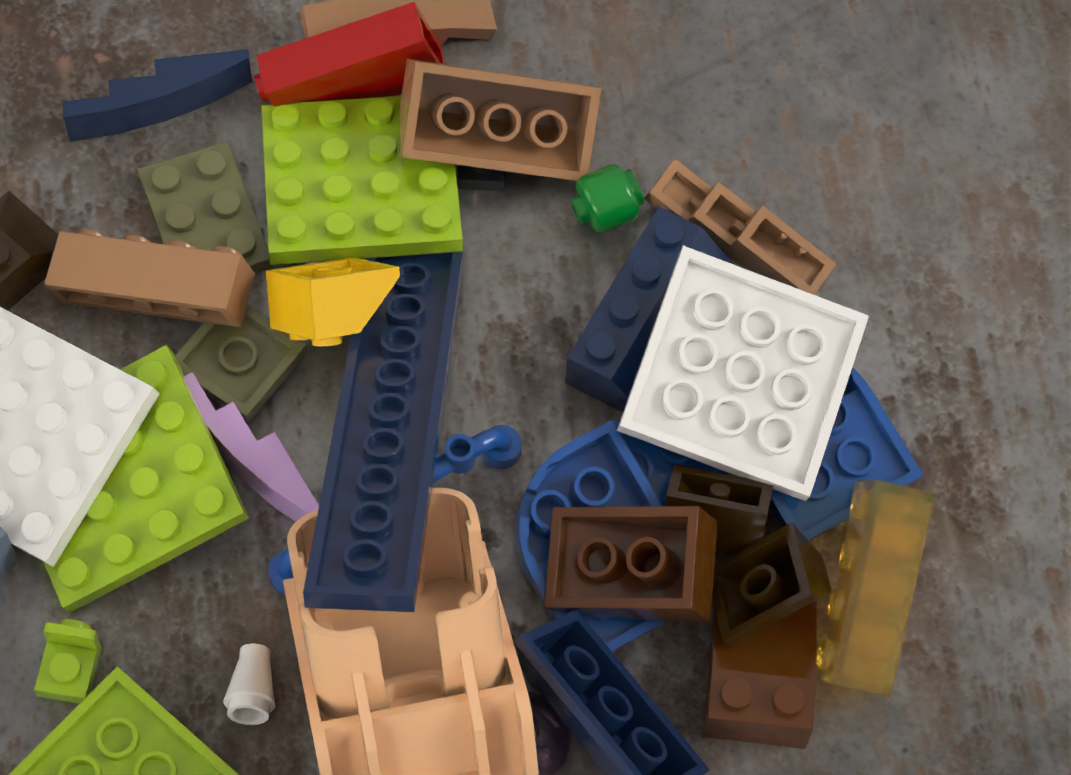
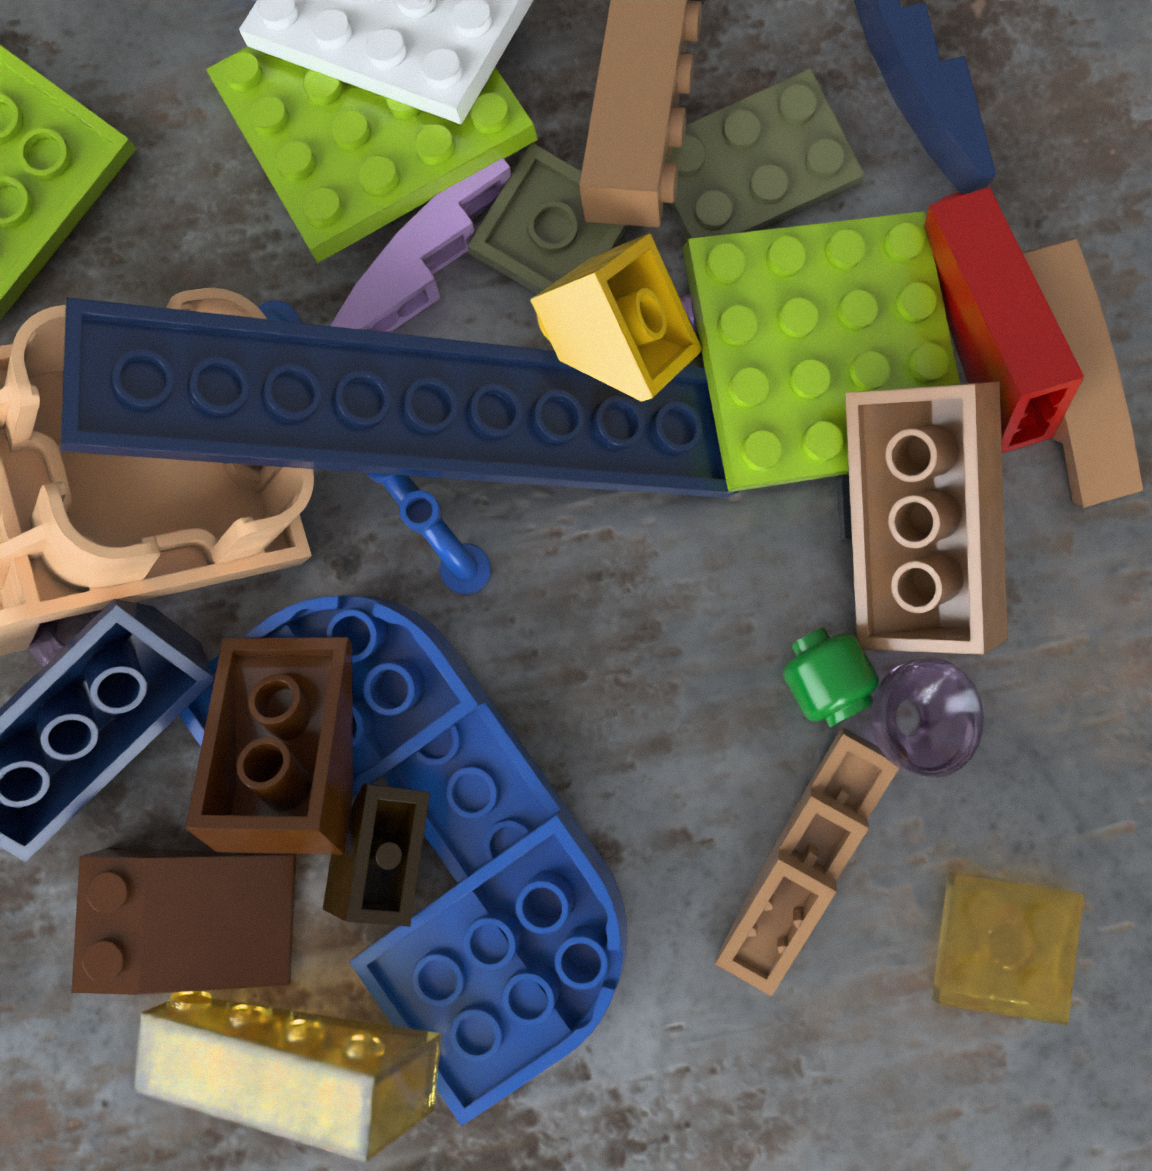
camera: 90 degrees right, 20 degrees up
lime bracket [34,619,102,704] -> none
white cone [223,643,275,725] -> none
dark blue slope [565,207,734,412] -> none
white plate [617,246,869,501] -> none
dark brown slope [712,522,832,648] -> none
none -> clear purple piece [871,657,984,778]
none -> clear yellow plate [932,871,1084,1025]

